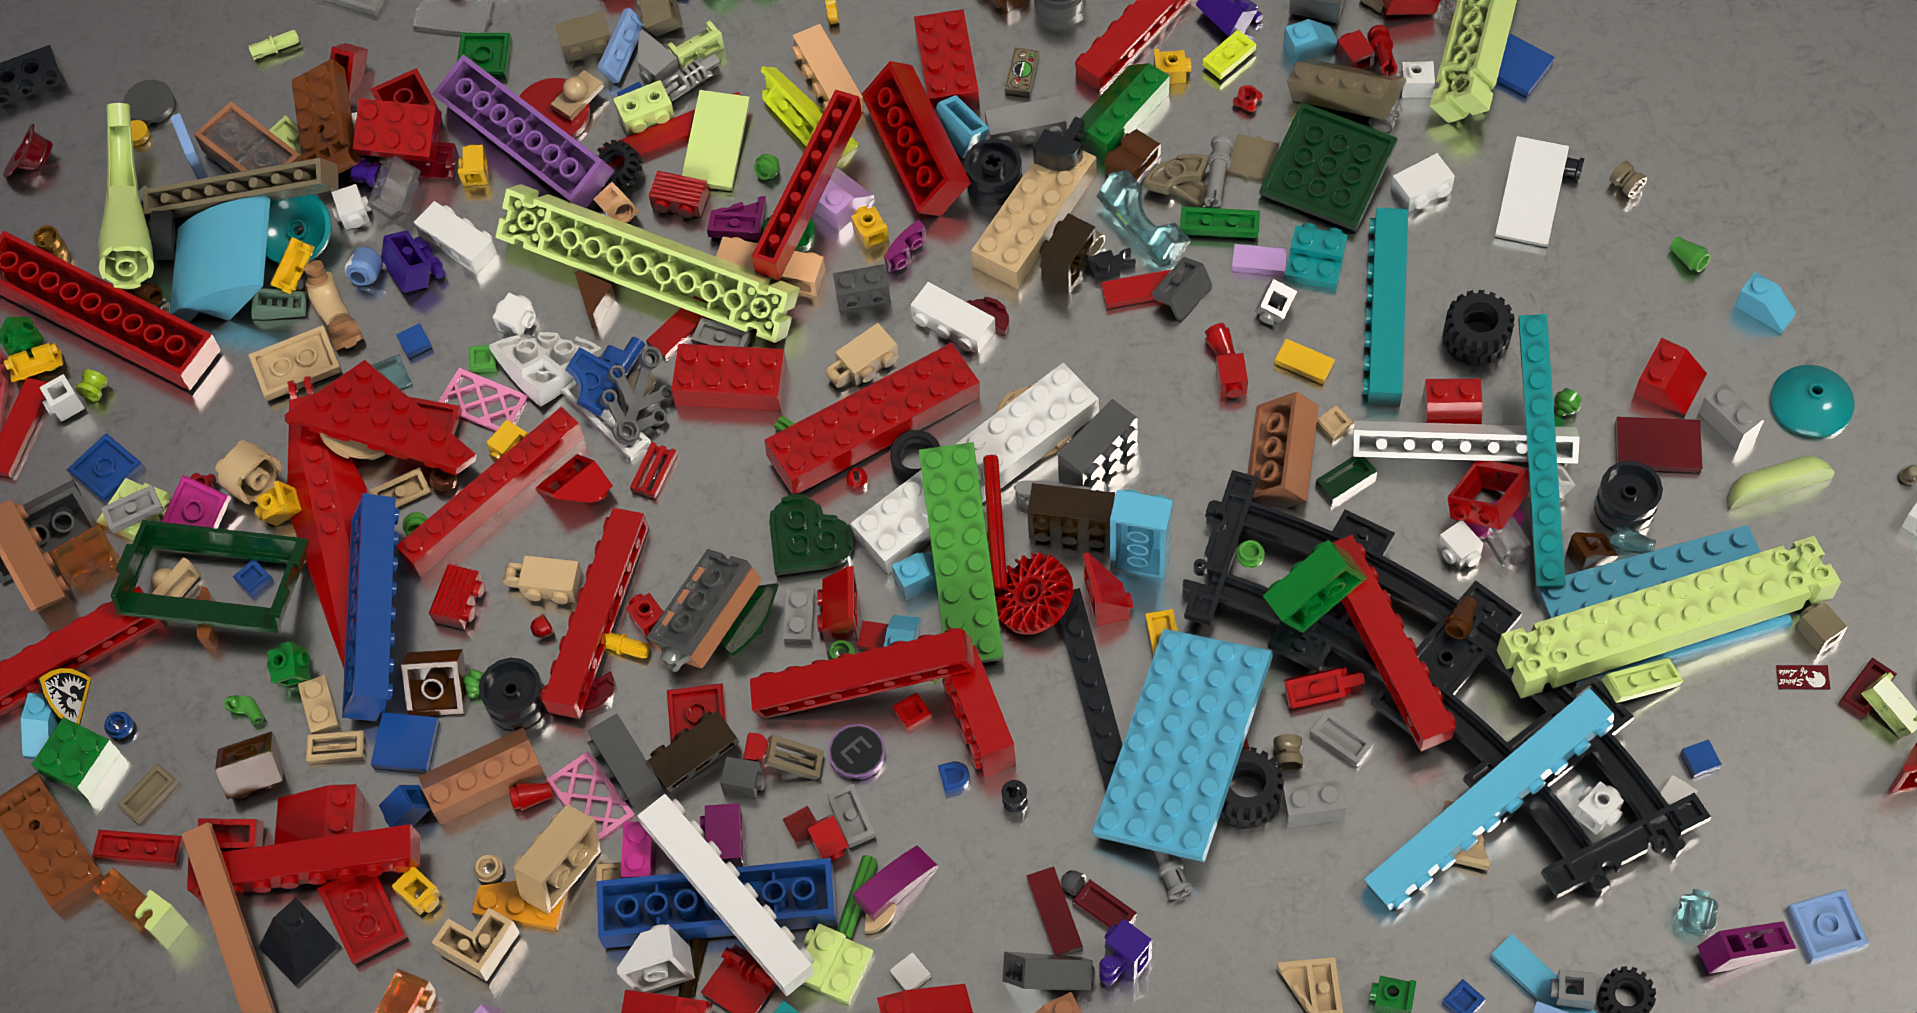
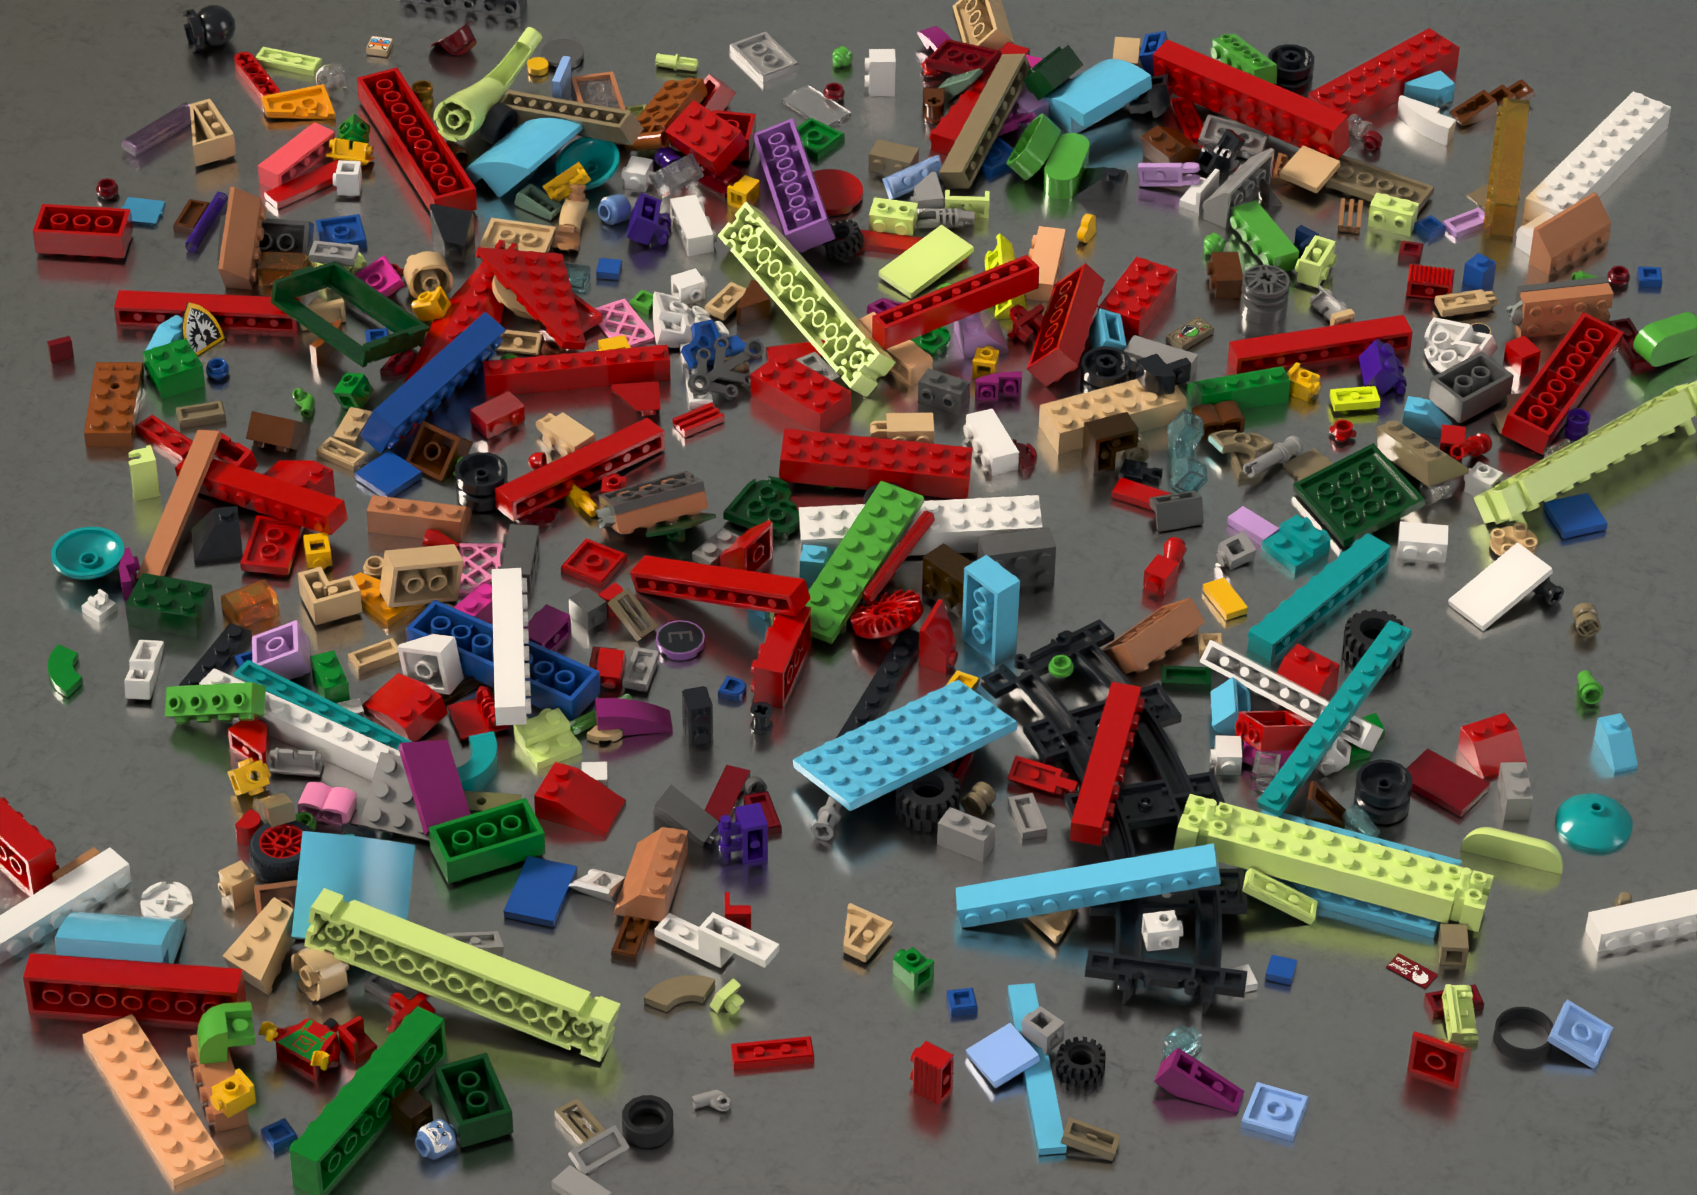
camera: 30 degrees right, 20 degrees down
lime wheel [75,369,109,401] -> none
clear orange brick [92,868,153,935] -> none
blue brick [379,785,431,827] -> none
tan tile [551,70,604,121] -> none
light nougat brick [593,182,640,223] -> none
dark brown brick [647,710,739,792] -> none
red brick [649,171,709,218] -> none
red hinge [846,467,868,491] -> none
red tile [893,692,932,732] -> none
green plate [1180,207,1260,238] -> none
green brick [1263,540,1368,633] -> none
reddish brown cone [1444,596,1477,639] -> none
bright green plate [1554,388,1582,416] -> none
none -> tan tile [348,638,400,675]
none -> dark red tile [380,349,415,377]
none -> black slope [430,204,475,263]
none -> black brick [682,686,713,746]
none -> tan plate [705,282,747,321]
none -> red hips [1007,303,1045,343]
none -> medium azure brick [1211,677,1251,736]
none -> tan dish [1490,522,1538,556]

